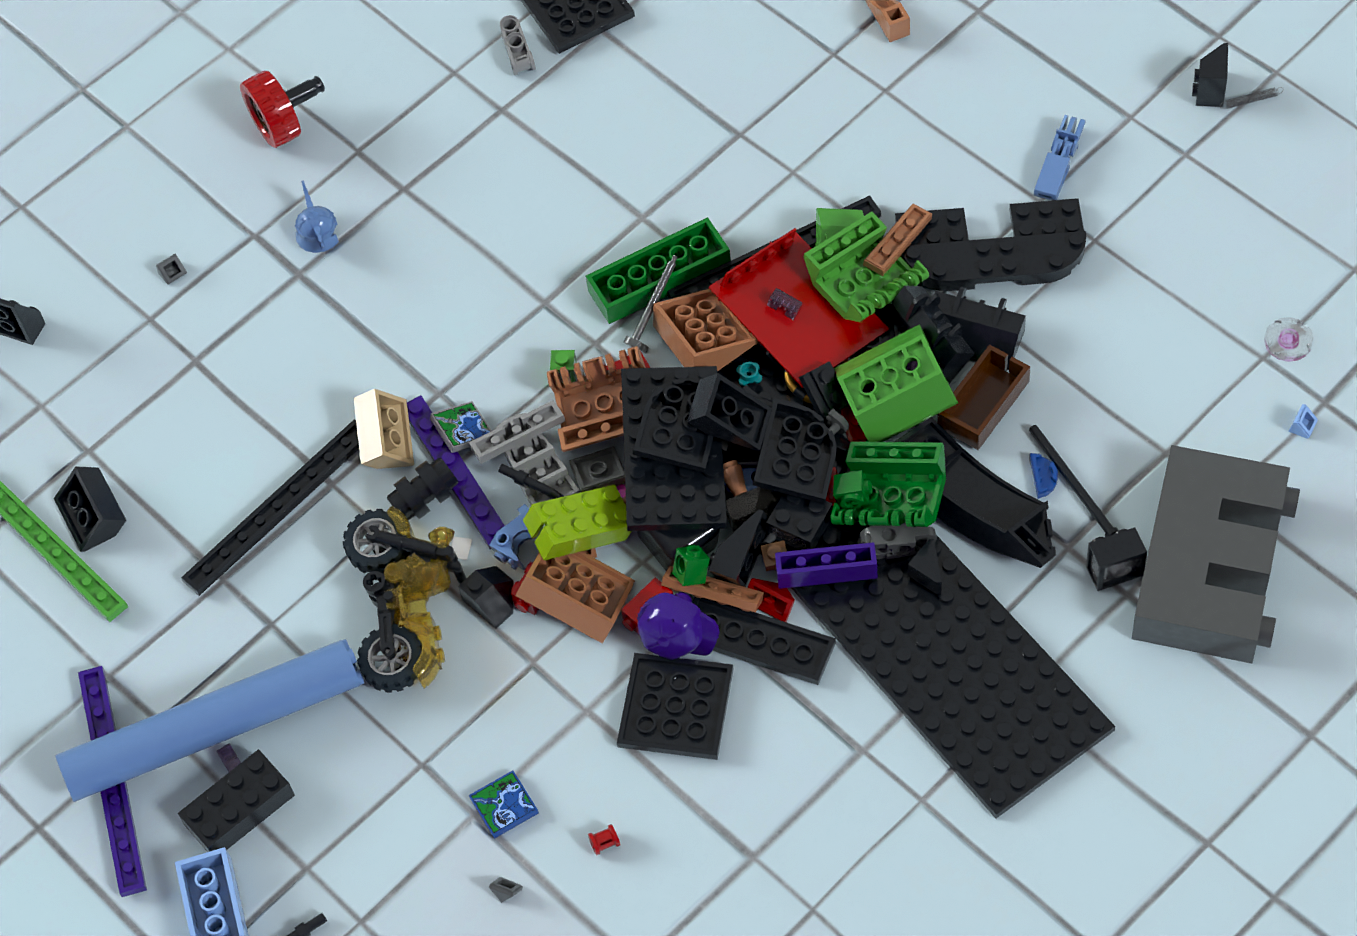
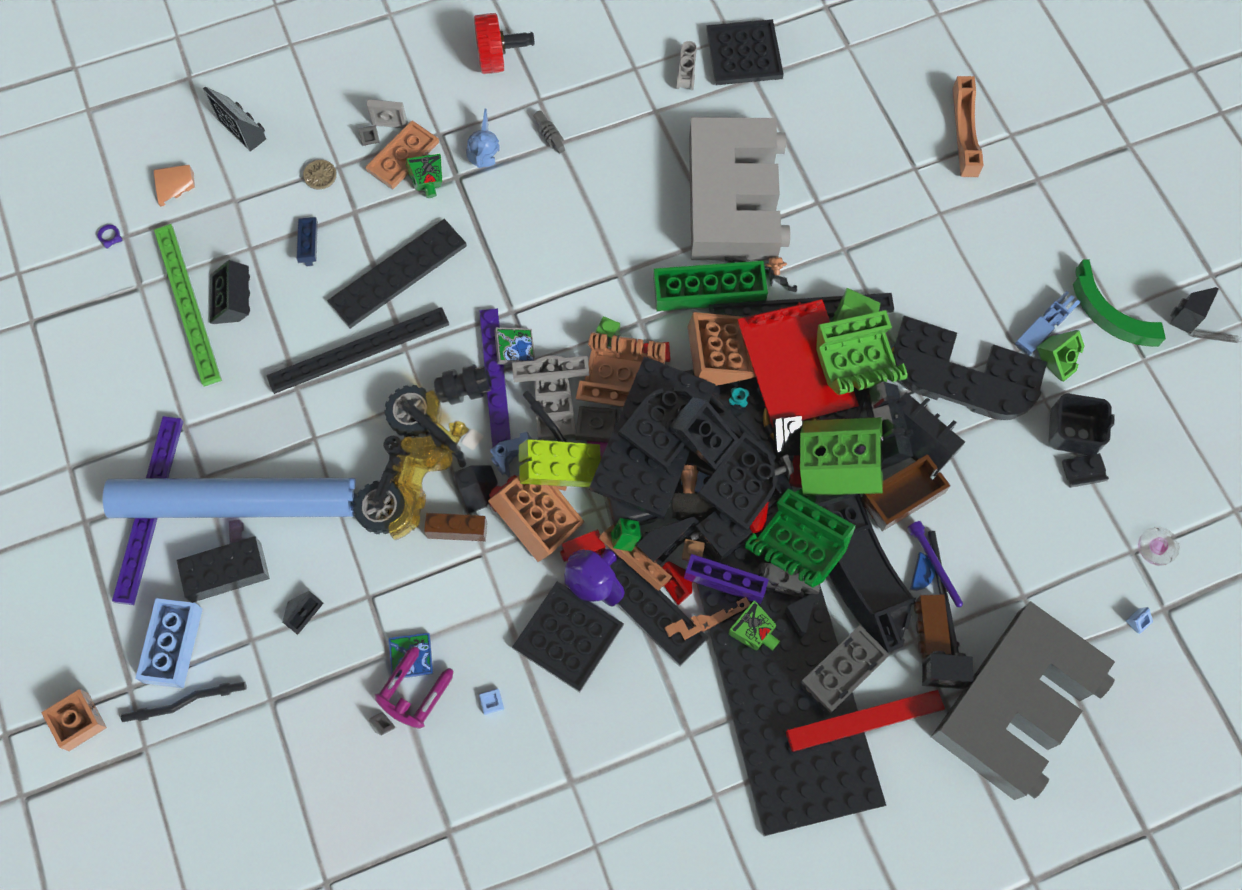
camera: 15 degrees right, 10 degrees up
tan slope [354,389,414,469] -> none
red bush [588,824,620,856] -> none
dark grey piece [624,255,677,353] -> none
clear purple piece [767,288,803,320] -> none
green brick [833,470,872,509] -> none
nougat tile [863,204,932,276] -> none
none -> black slope [282,591,324,635]
none -> dark blue hinge [296,217,318,267]
none -> dark tan wheel [303,160,337,190]
none -> black plate [327,218,467,329]
none -> nougat plate [365,120,439,190]
none -> light grey tile [366,100,408,128]
none -> magenta piece [375,646,454,729]
none -> green torso [405,154,442,198]
none -> reddish brown brick [424,513,487,542]
none -> light blue tile [479,688,504,715]
none -> dark grey hinge [533,110,565,154]
none -> nougat piece [665,597,750,640]
none -> light grey brick [689,117,790,261]
none -> black piece [725,257,797,292]
none -> bright green torso [728,601,780,651]
none -> nougat plant [765,257,787,275]
none -> red tile [786,689,945,752]
none -> dark grey piece [801,625,889,713]
none -> dark purple piece [907,521,963,607]
none -> reddish brown brick [914,595,951,659]
none -> bright green slope [1037,330,1085,382]
none -> black piece [1048,393,1115,455]
none -> black plate [1061,453,1109,488]
none -> green arch [1073,259,1166,347]

